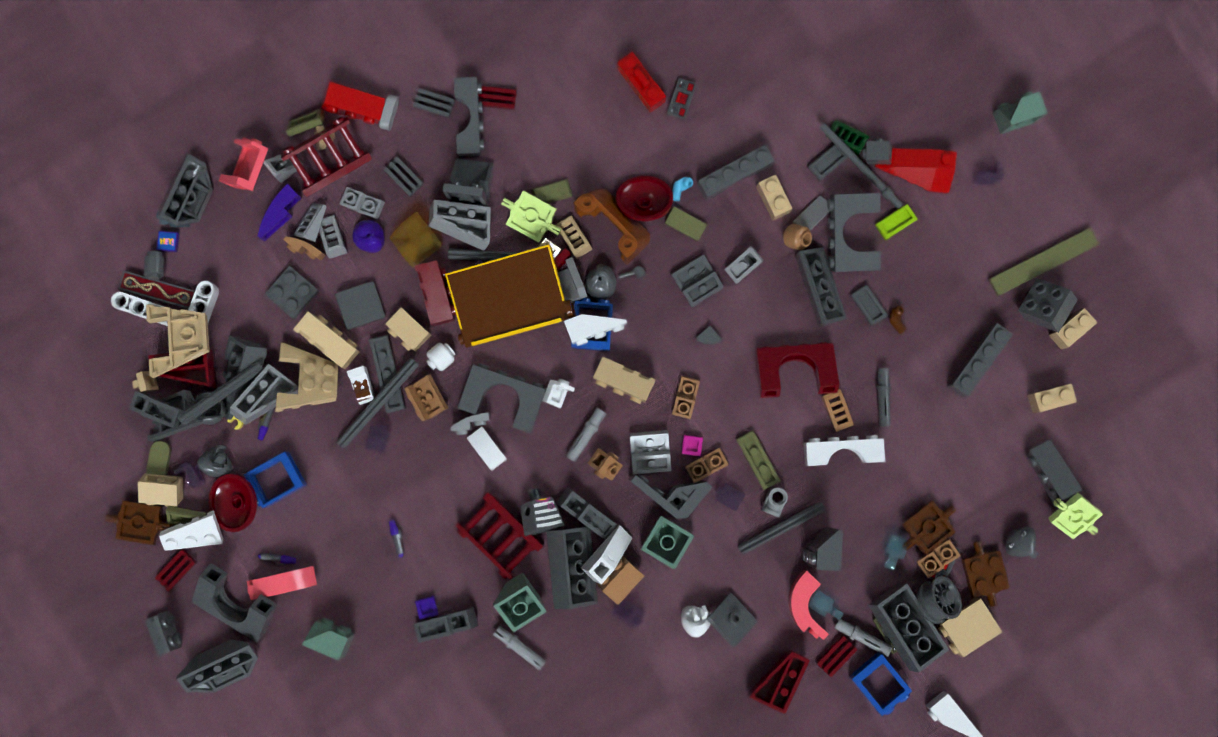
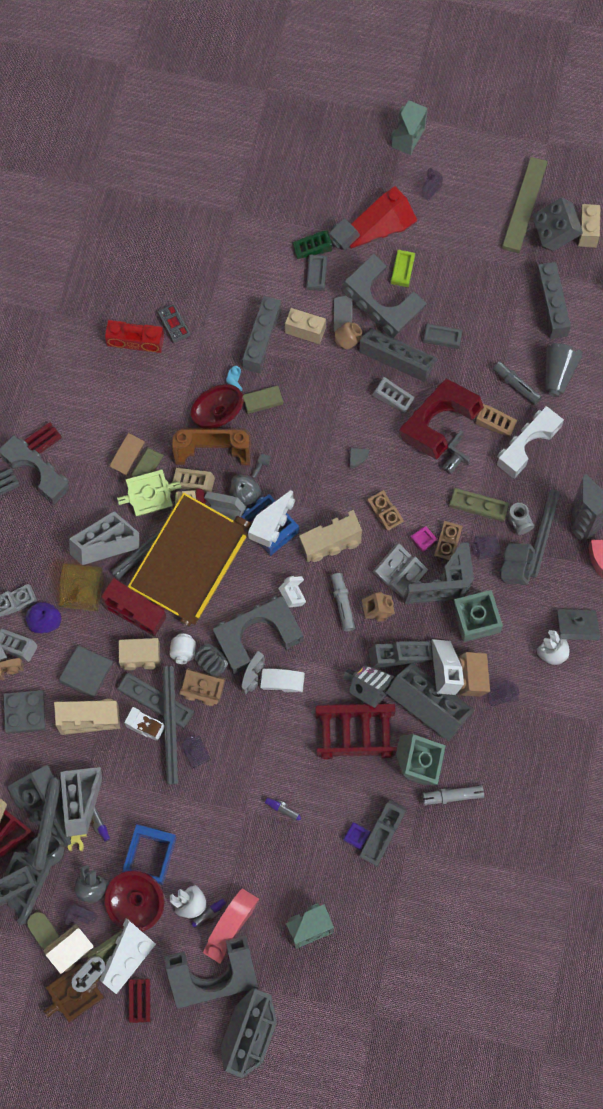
camera: 45 degrees left, 15 degrees down
dark grey bracket [145,611,182,657] -> none
tan wing [275,343,338,412] -> none
dark grey tile [384,157,424,197] -> none
dark grey bracket [443,158,494,207] -> none
dark grey slope [670,254,724,307] -> none
light grey slope [724,246,764,284] -> none
dark grey bar [819,122,903,209] -> none
reddish brown arm [889,305,907,335] -> none
none -> light grey beam [71,956,105,992]
none -> medium nougat slope [110,433,145,475]
none -> white piece [170,885,206,918]
none -> dark grey gear [195,644,228,676]
none -> light grey slope [372,377,415,413]
none -> dark grey bracket [442,430,470,474]
none -> dark grey brick [500,543,535,585]
none -> dark grey cone [545,343,583,397]

